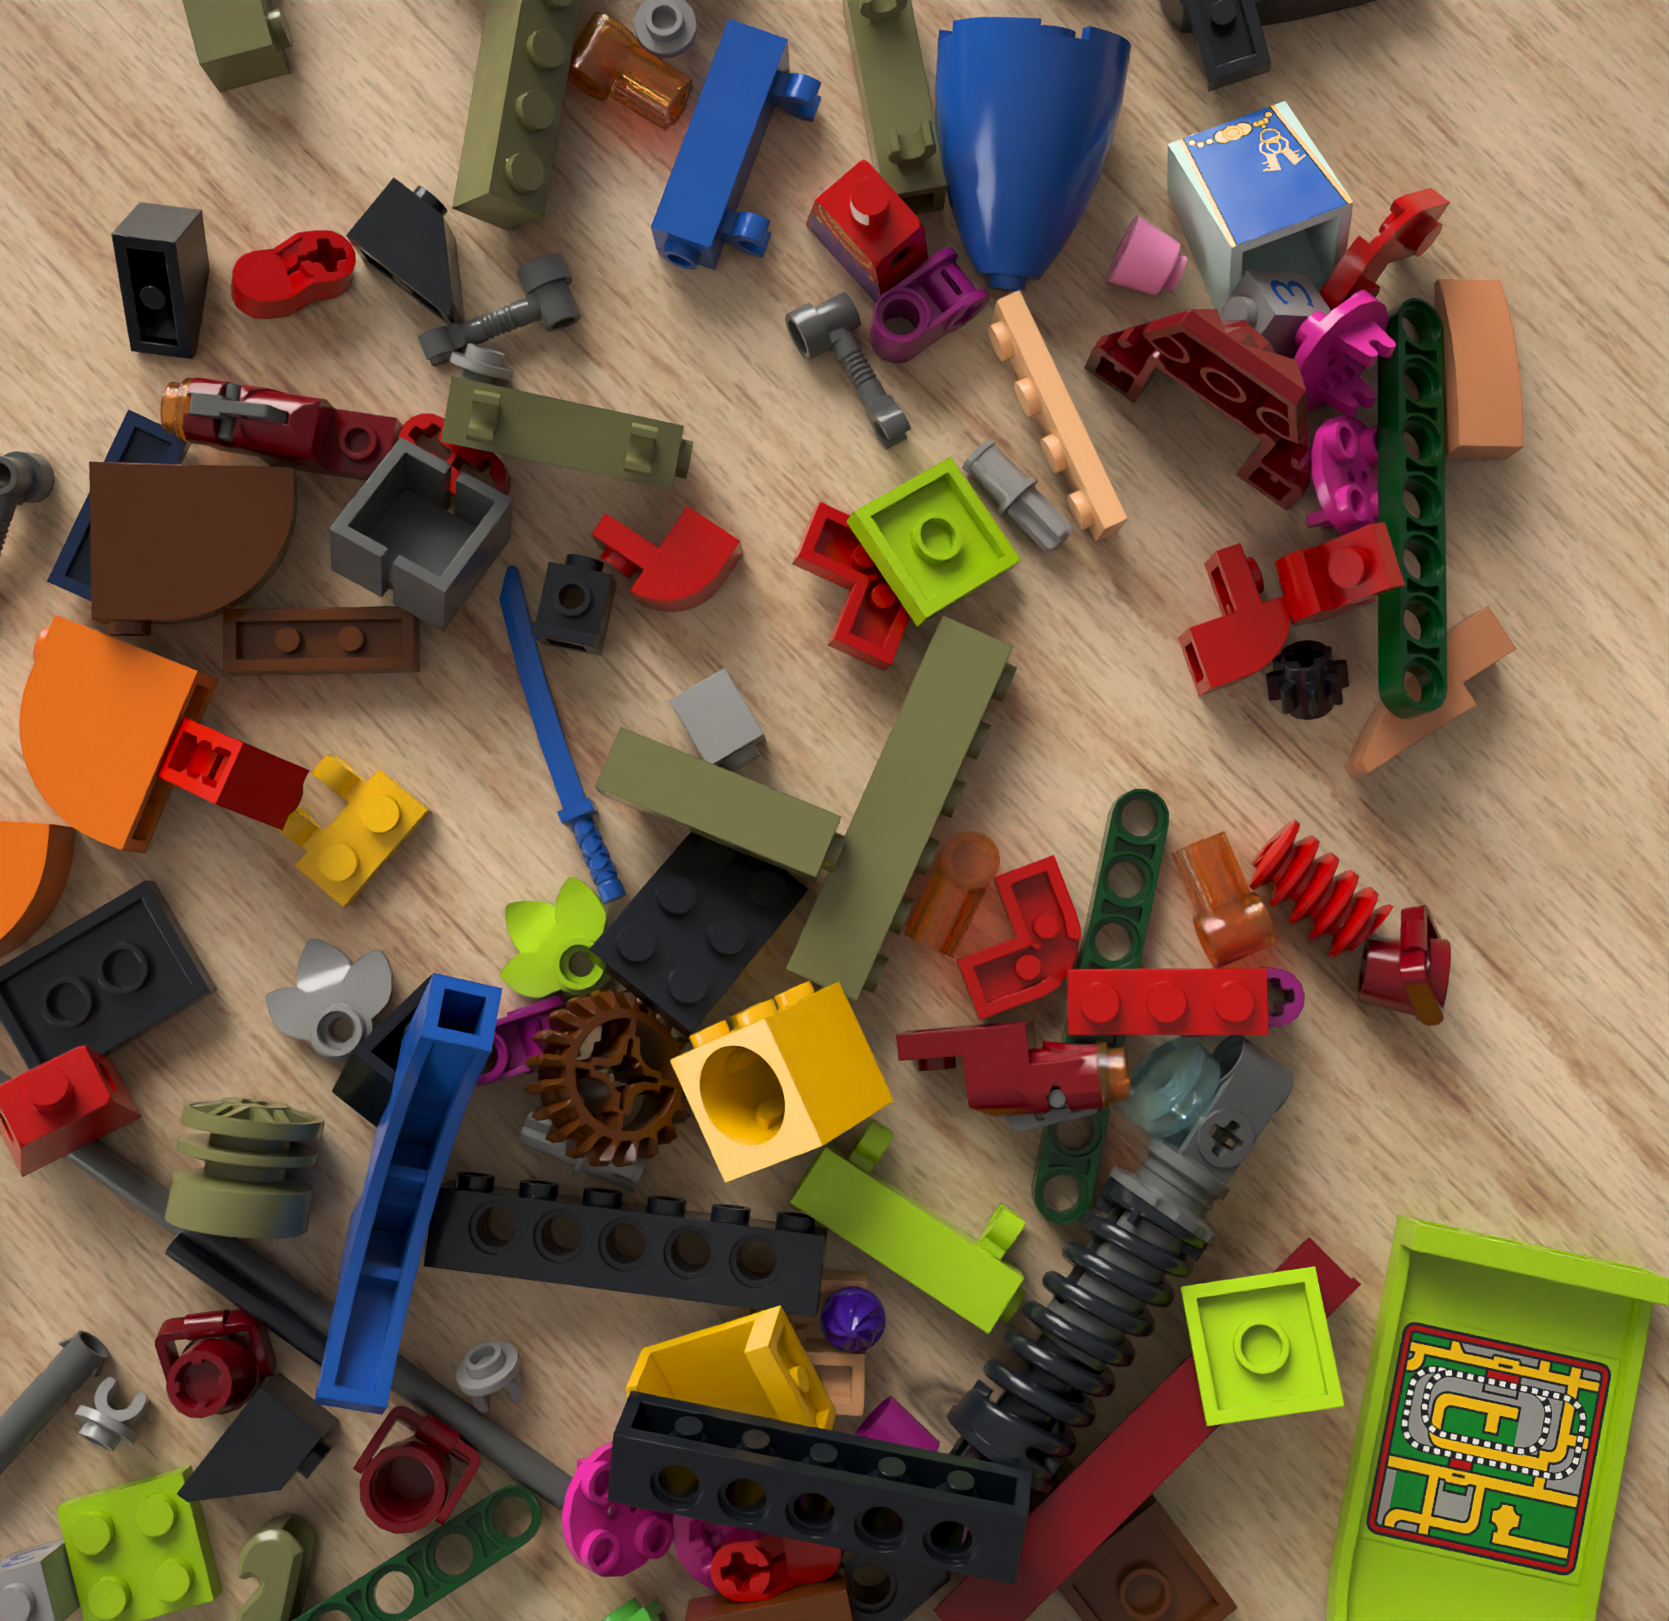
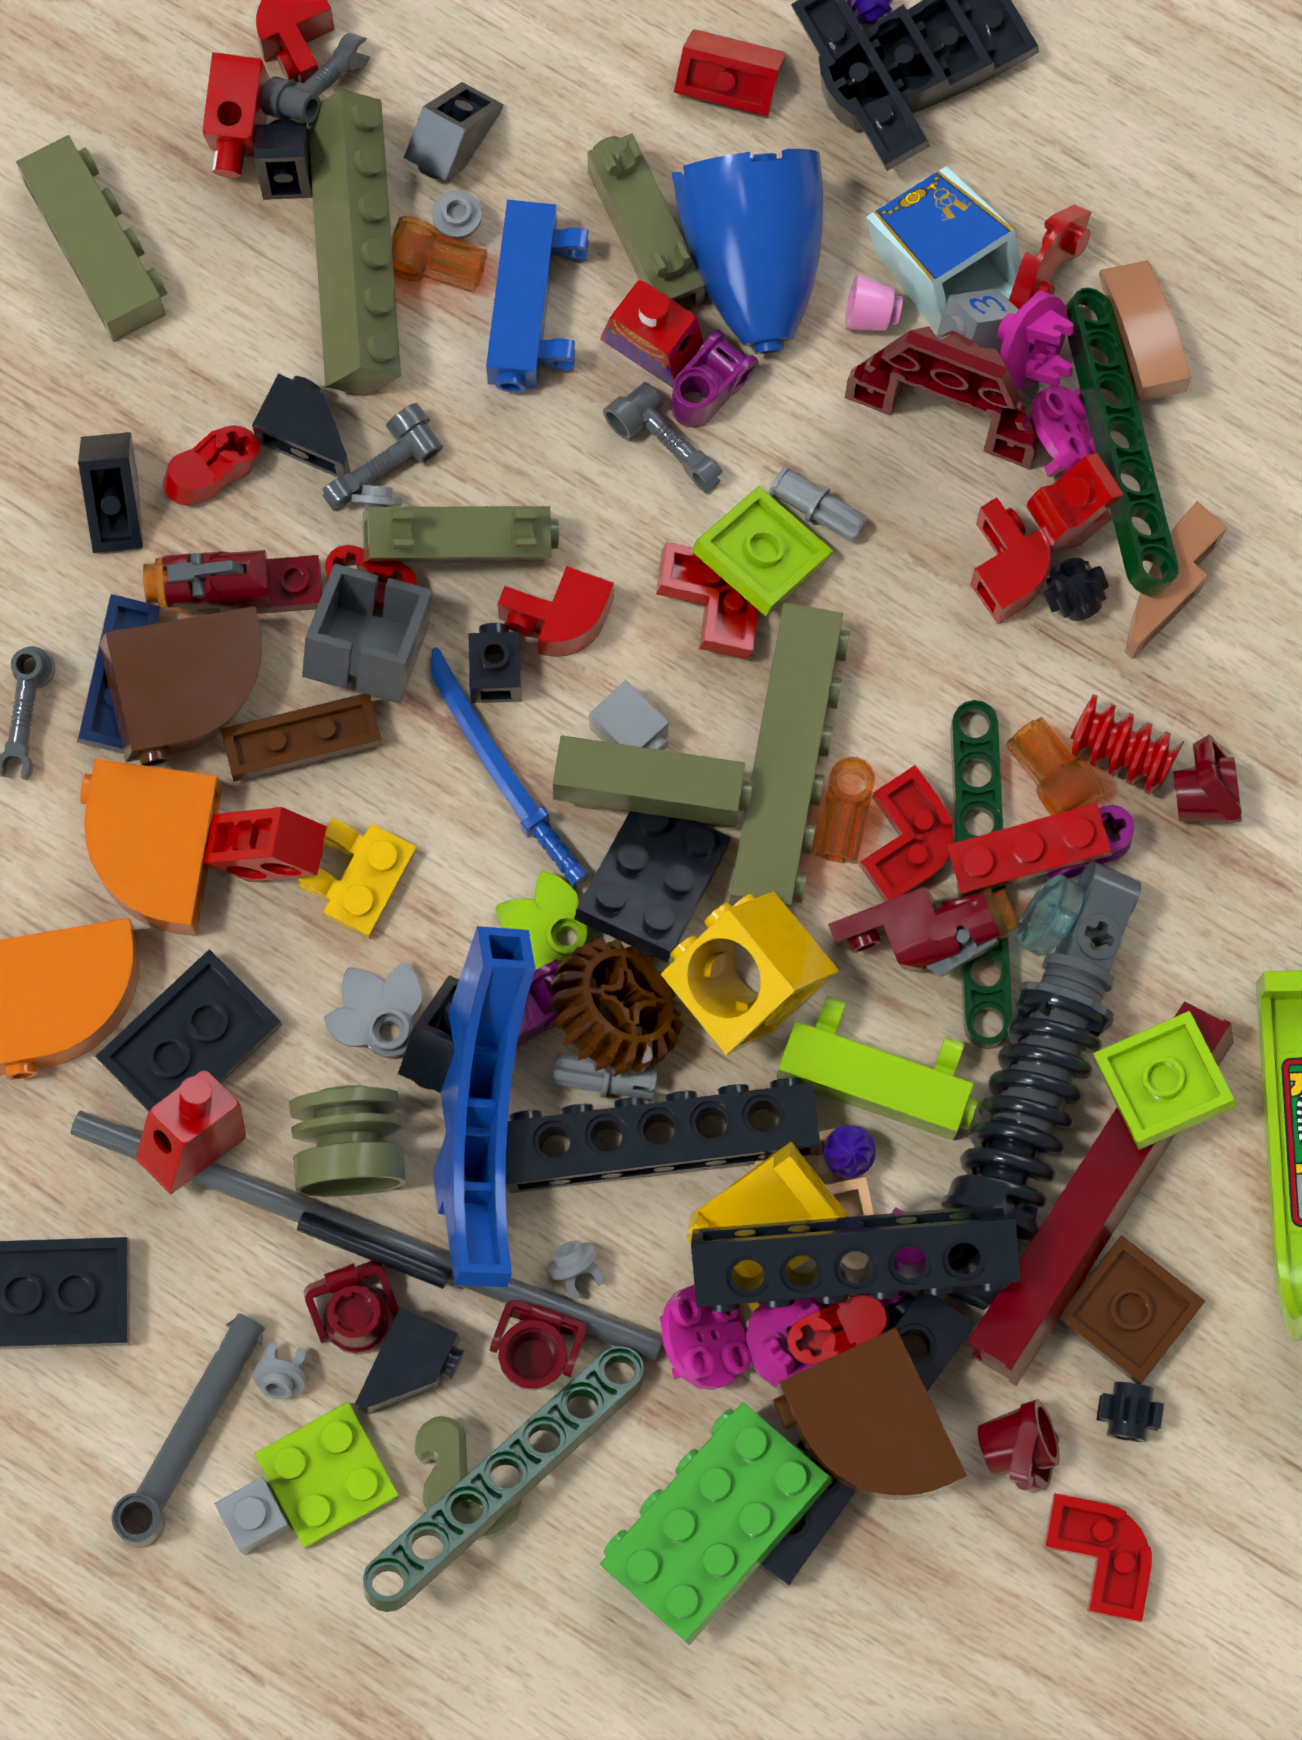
camera: 15 degrees left, 10 degrees down
light nougat plate [988,290,1128,542] -> none

